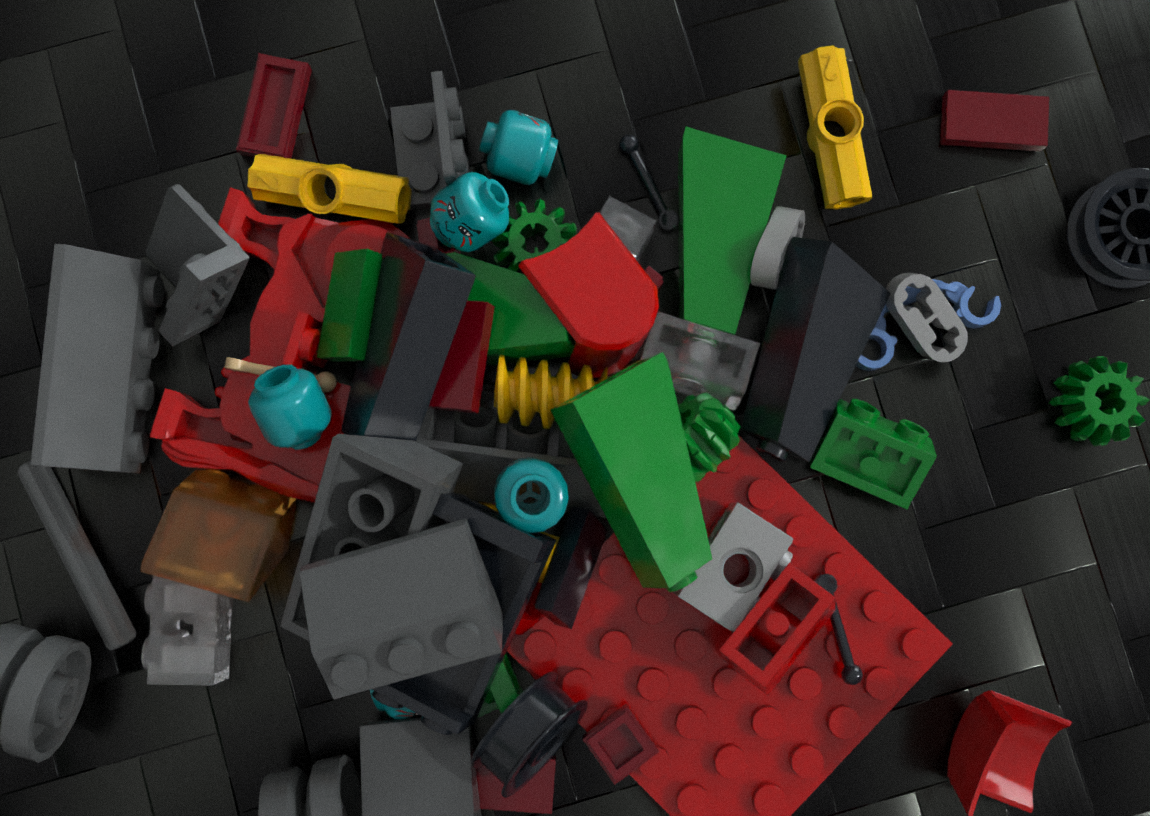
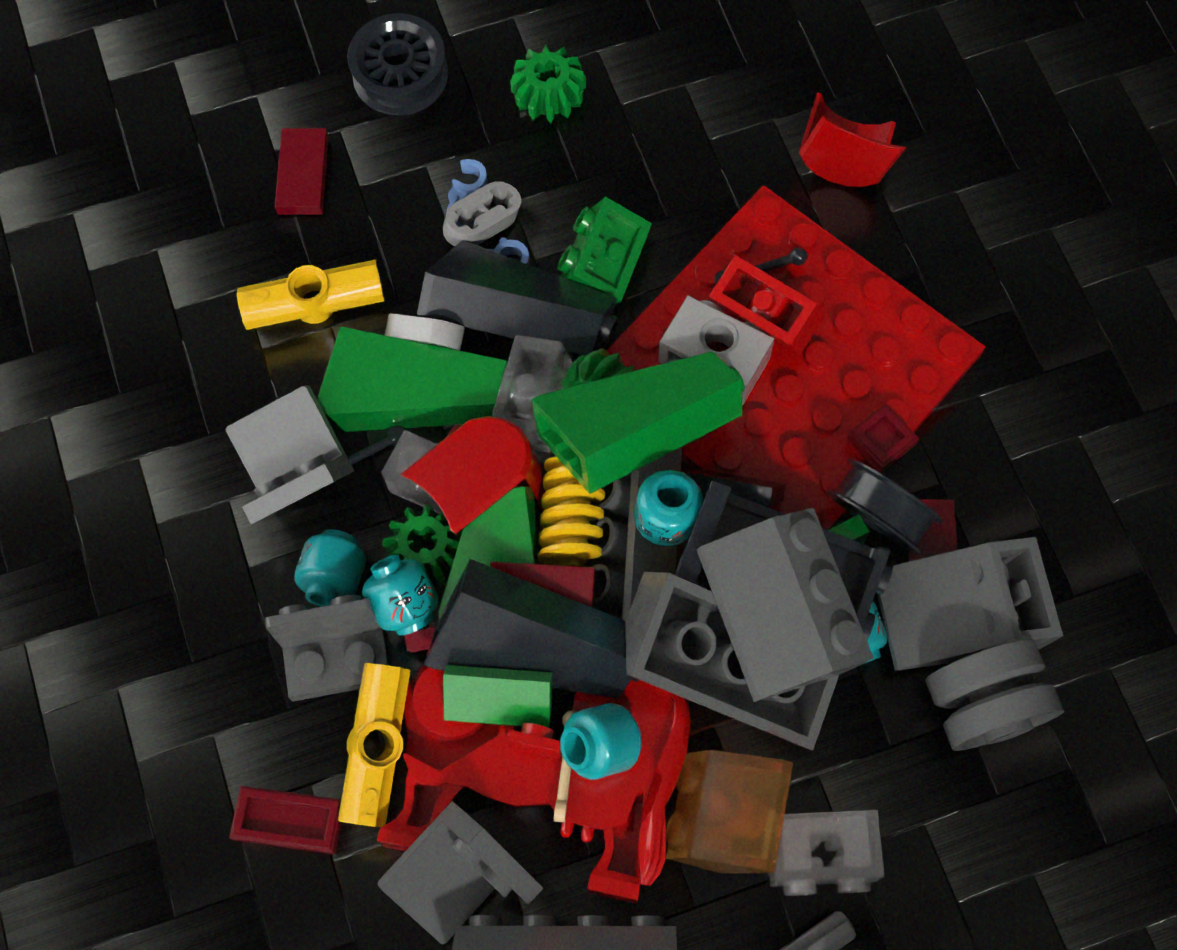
camera: 90 degrees left, 15 degrees down
none -> bracket [226,385,354,524]

